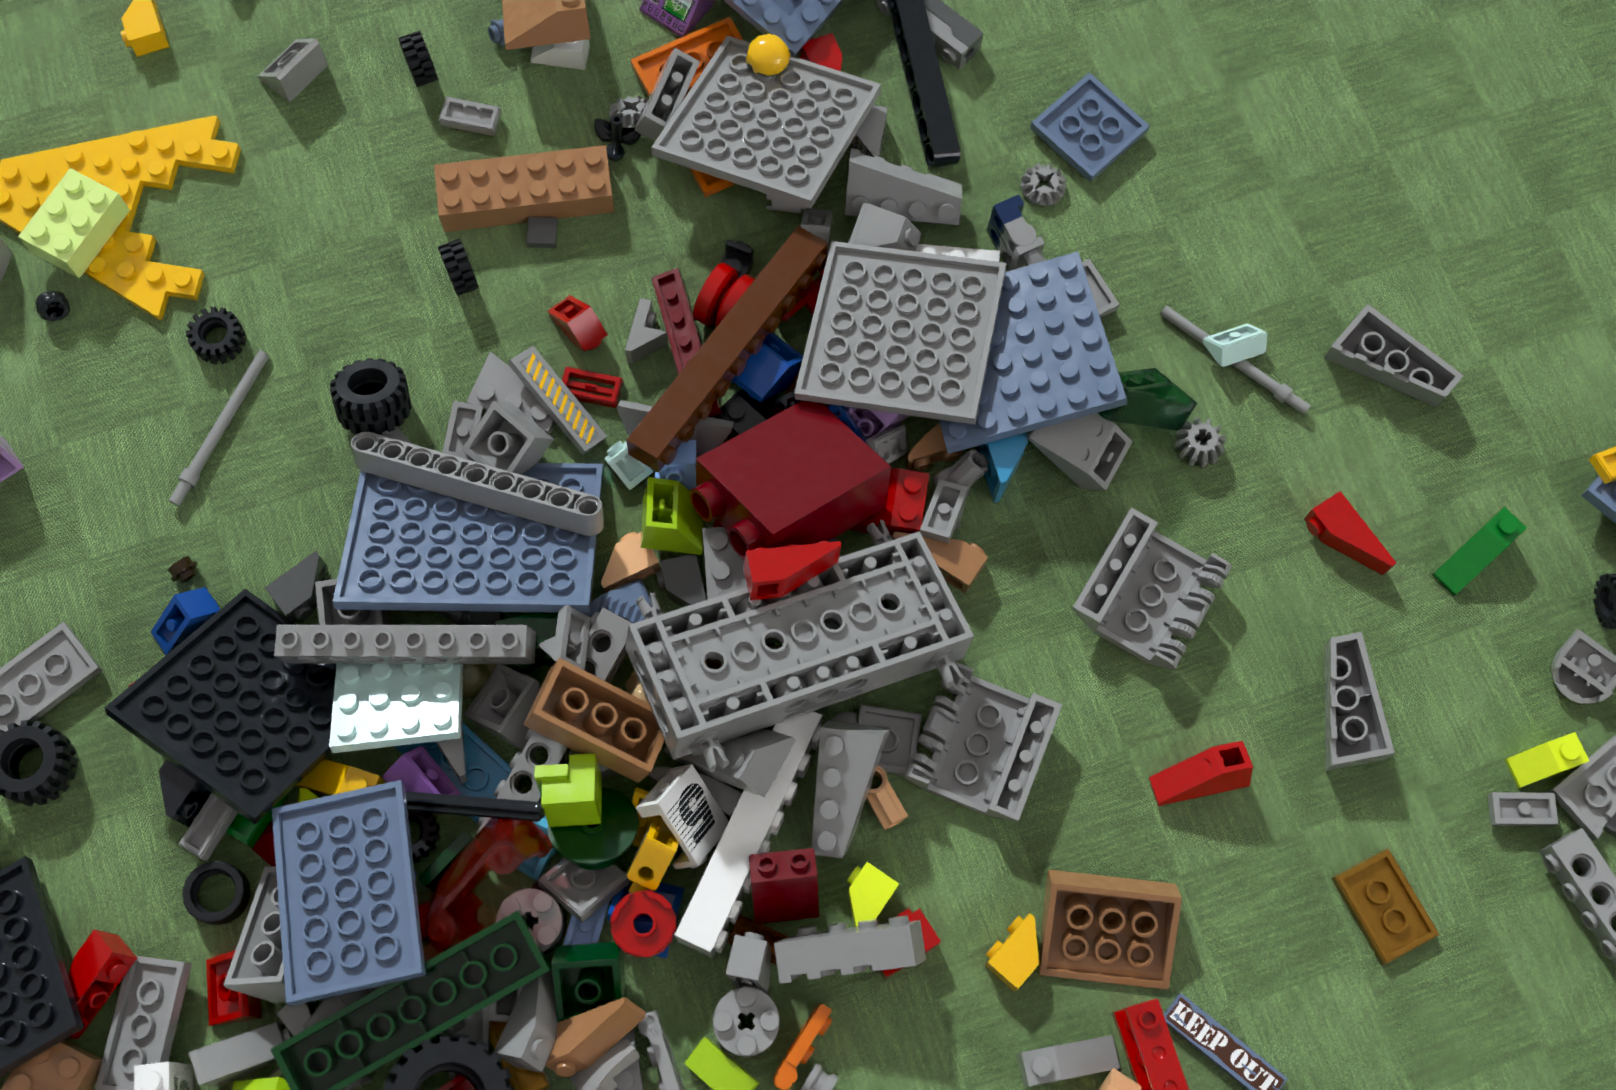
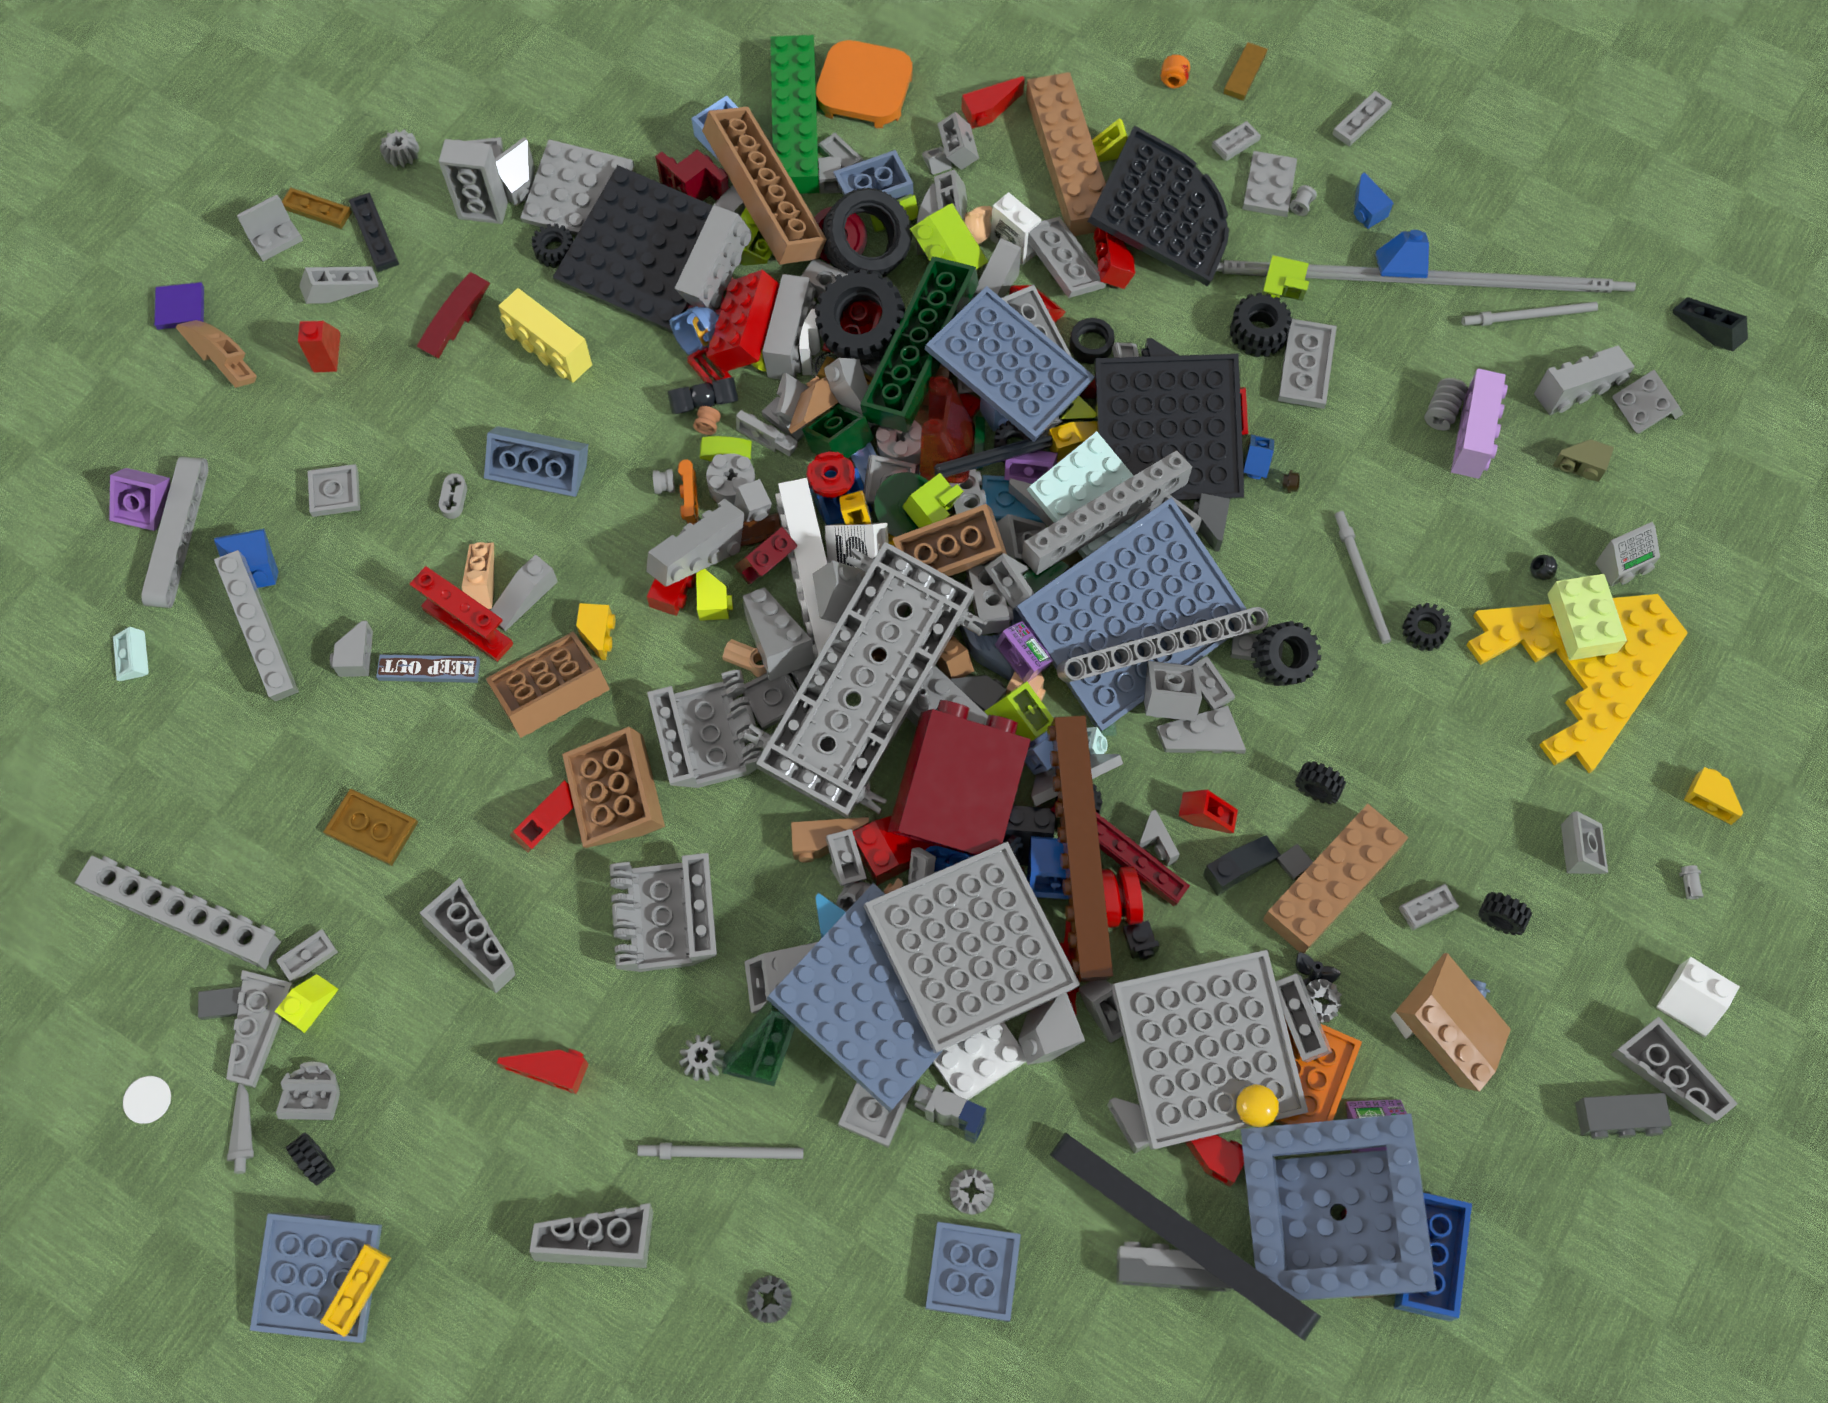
camera: 145 degrees right, 5 degrees down
tile [508,346,607,455] -> none
red tile [562,367,623,409] -> none
red slope [744,541,841,601] -> none
light grey wedge [845,148,962,225] -> none
light aqua slope [1203,323,1267,367] -> none
green slope [1432,506,1527,596] -> none
none -> medium nougat slope [562,727,665,848]
none -> dark grey gear [746,1275,792,1323]
none -> medium lavender slope [995,621,1053,682]
none -> black slope [1203,835,1281,896]

